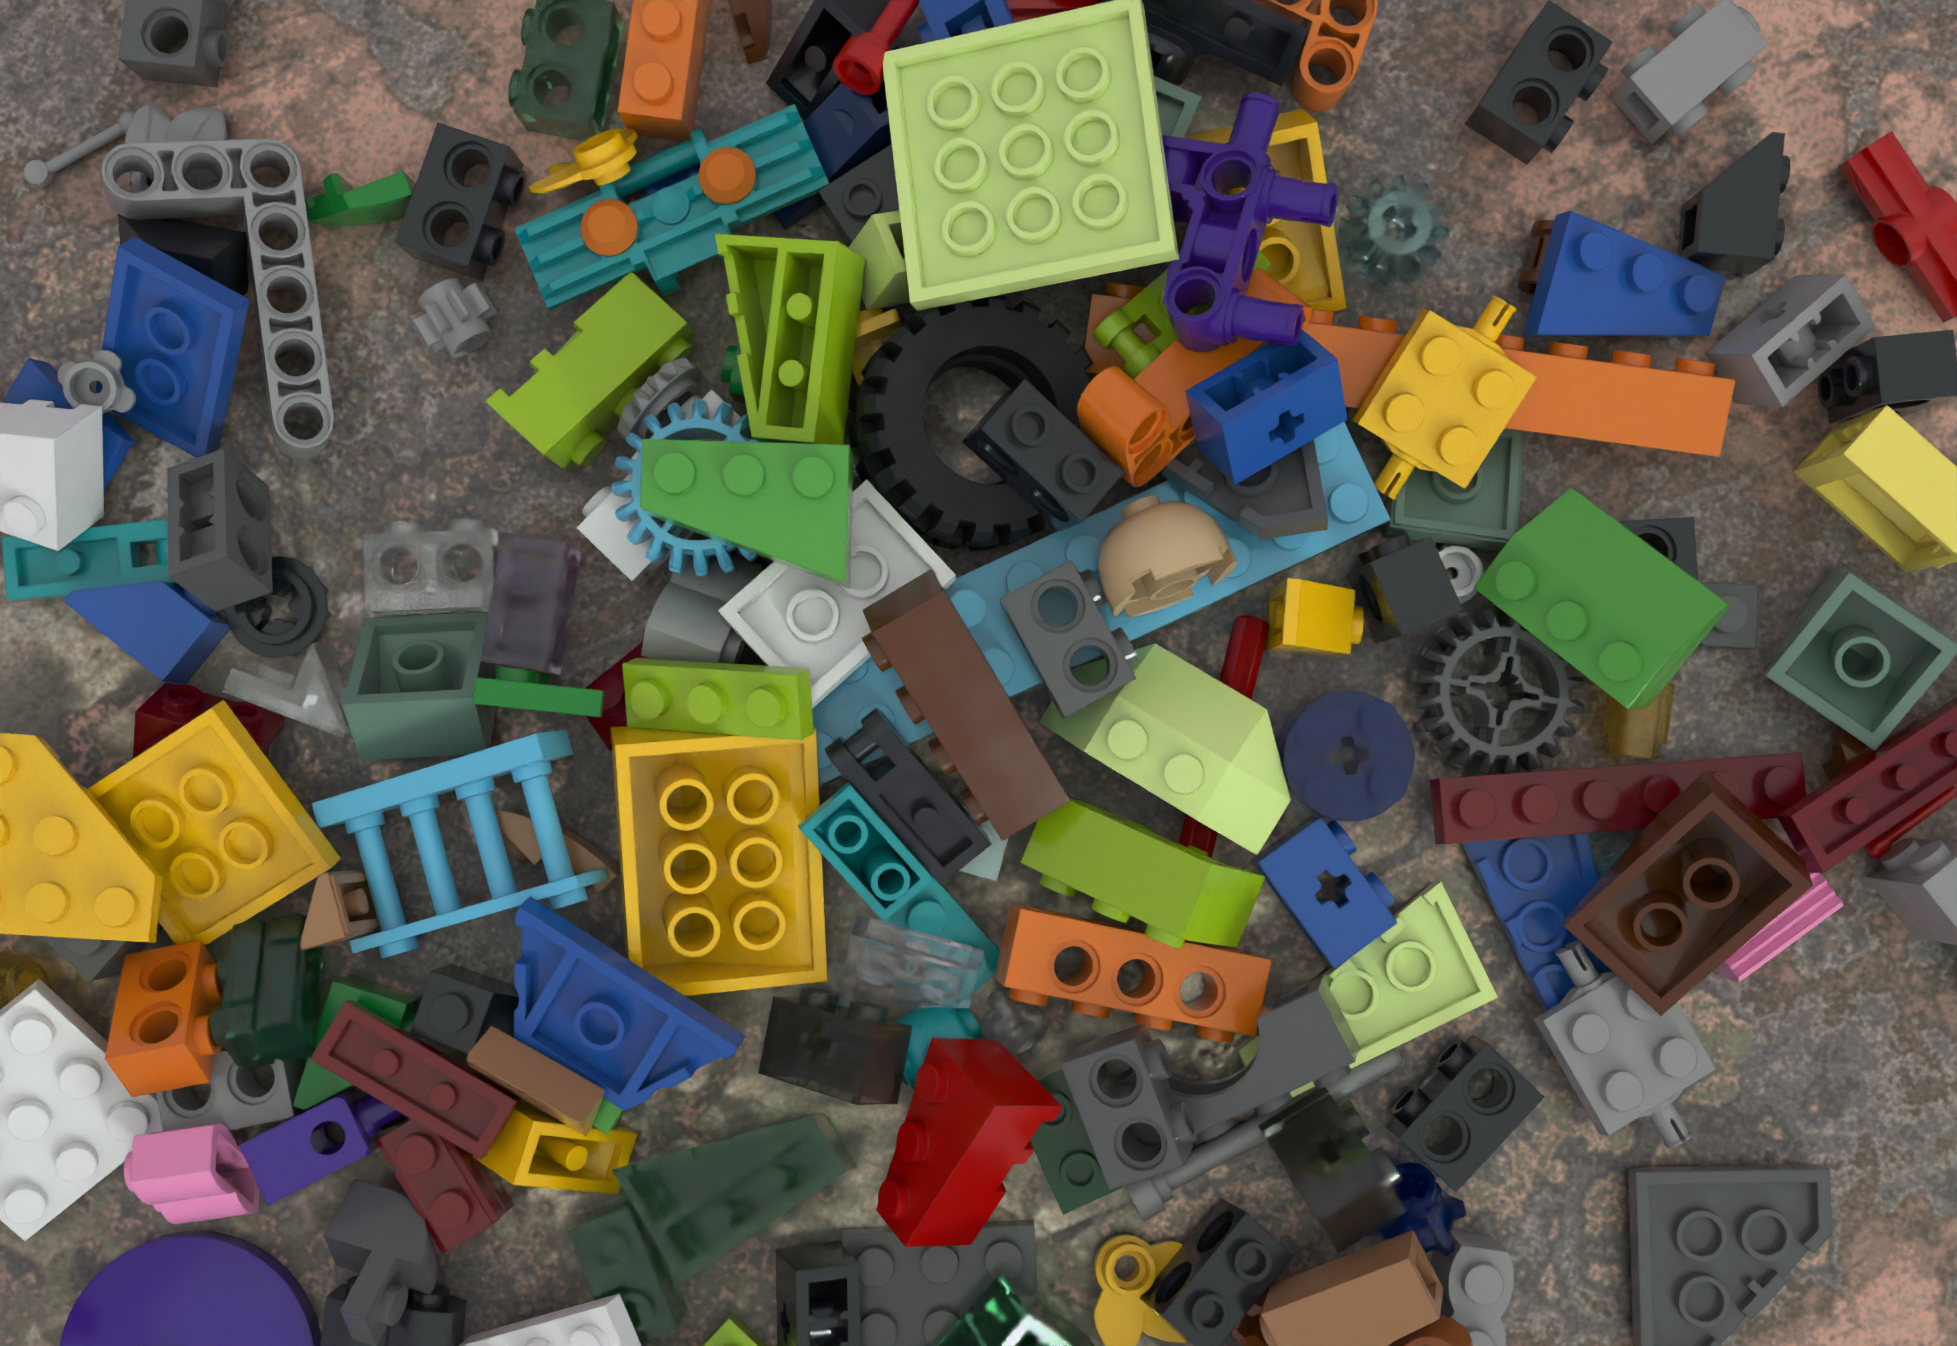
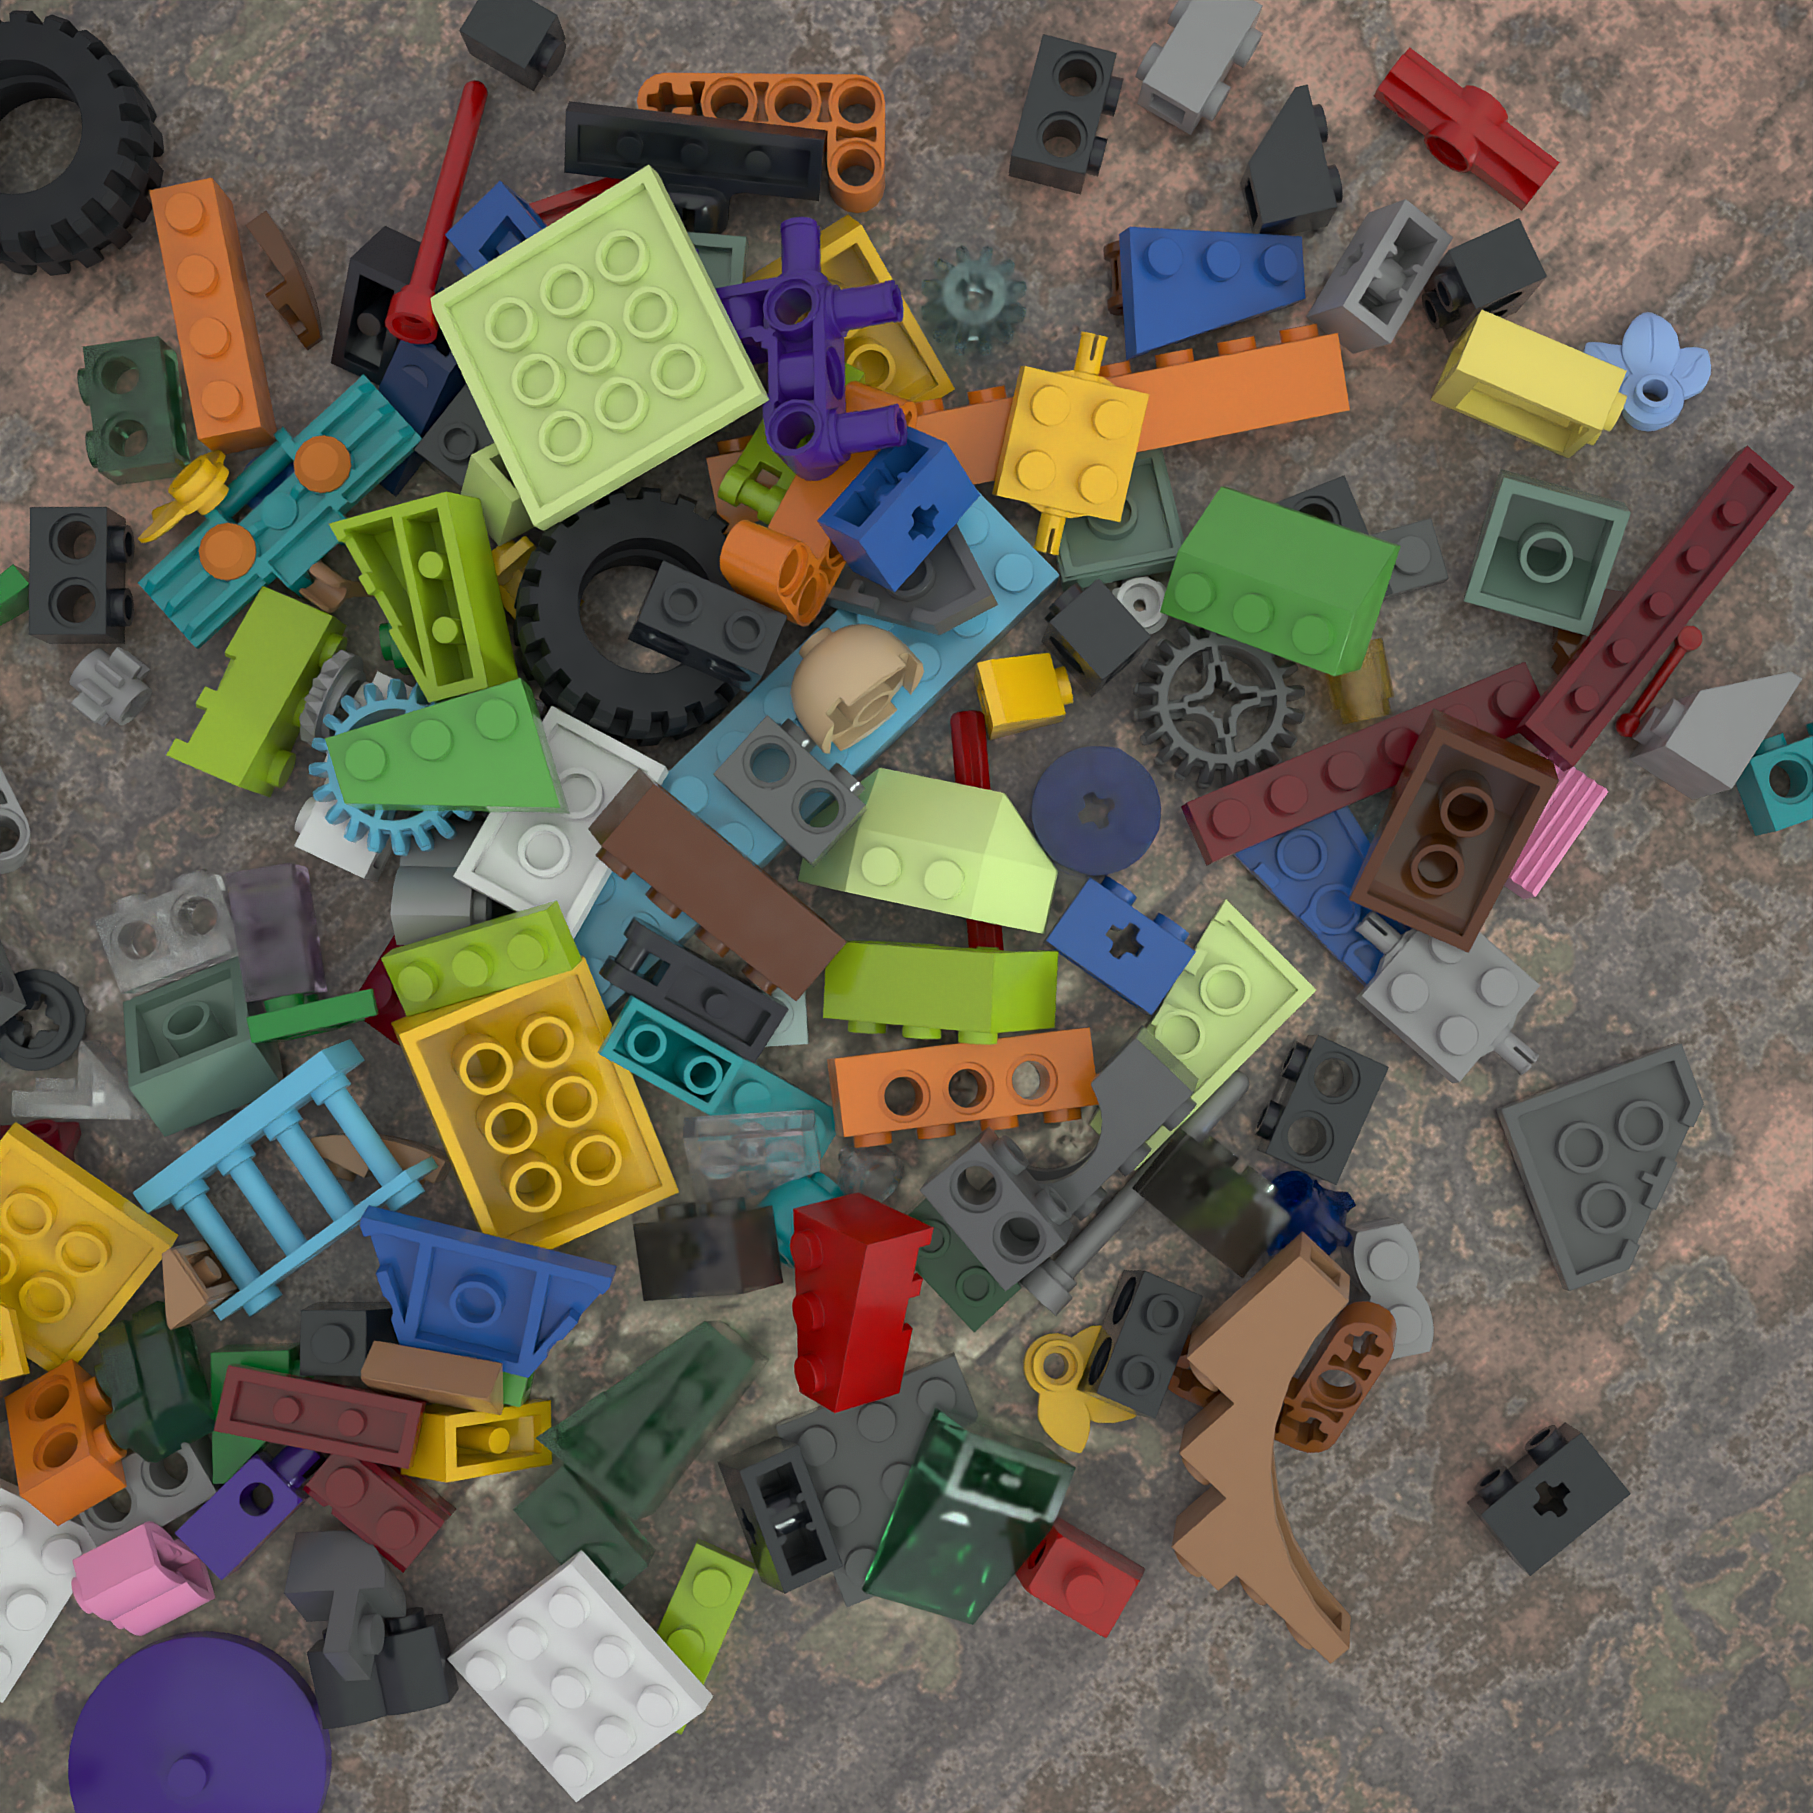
camera: 20 degrees left, 0 degrees up
none -> medium nougat hand [299,562,375,613]

